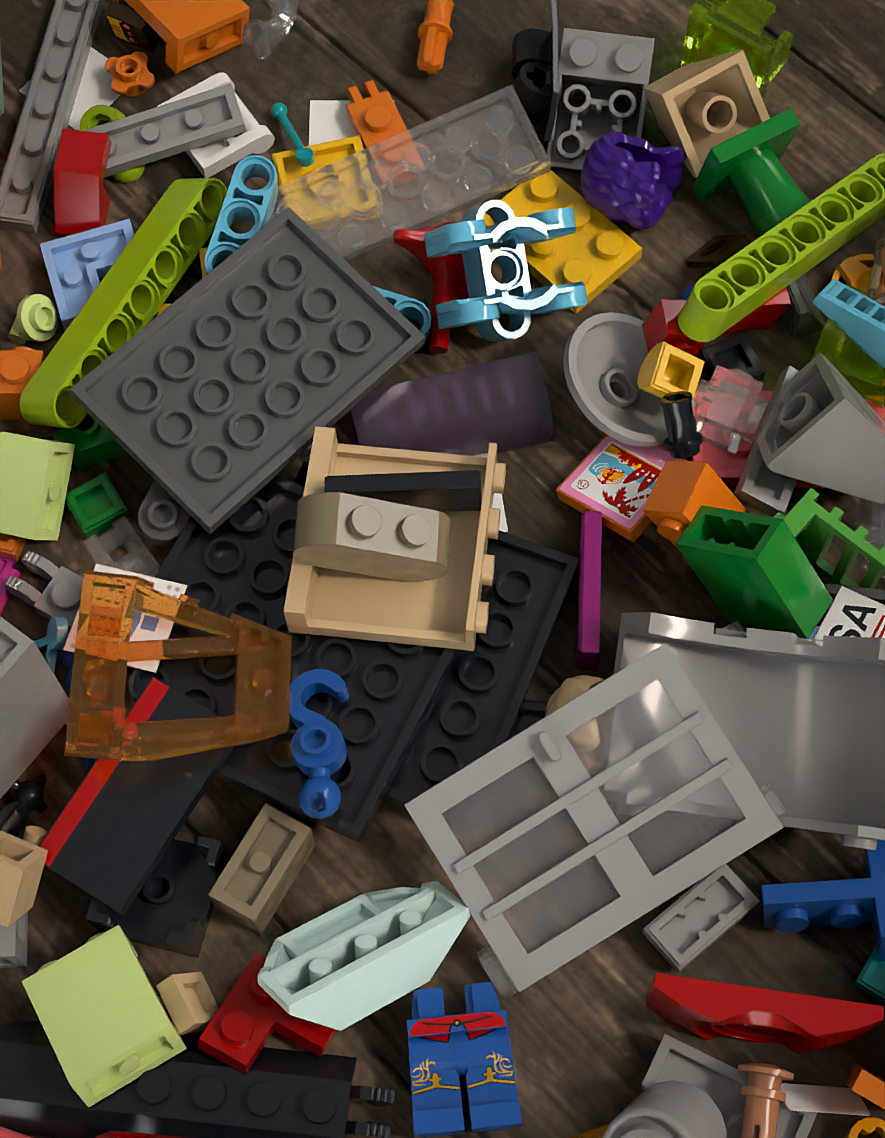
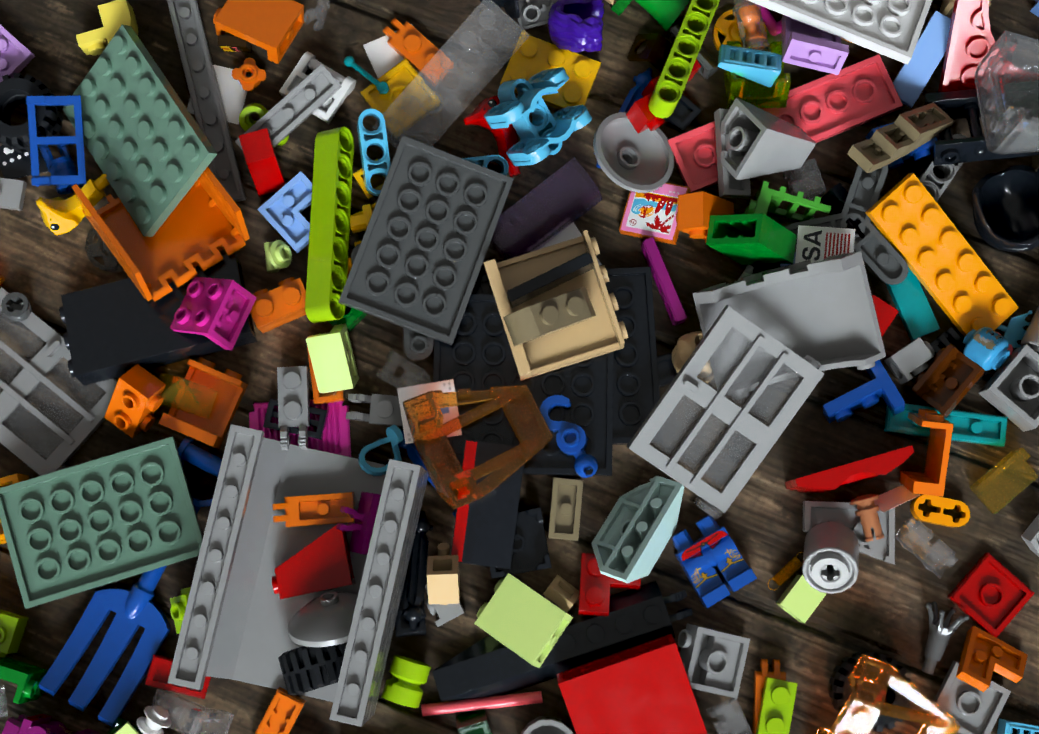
camera: 25 degrees left, 15 degrees up
green tile [65,472,131,540] -> none
yellow brick [637,341,705,403] -> none
light grey plate [642,864,760,974] -> none
black pin [660,391,704,458] -> none
clear brick [692,365,769,454] -> none

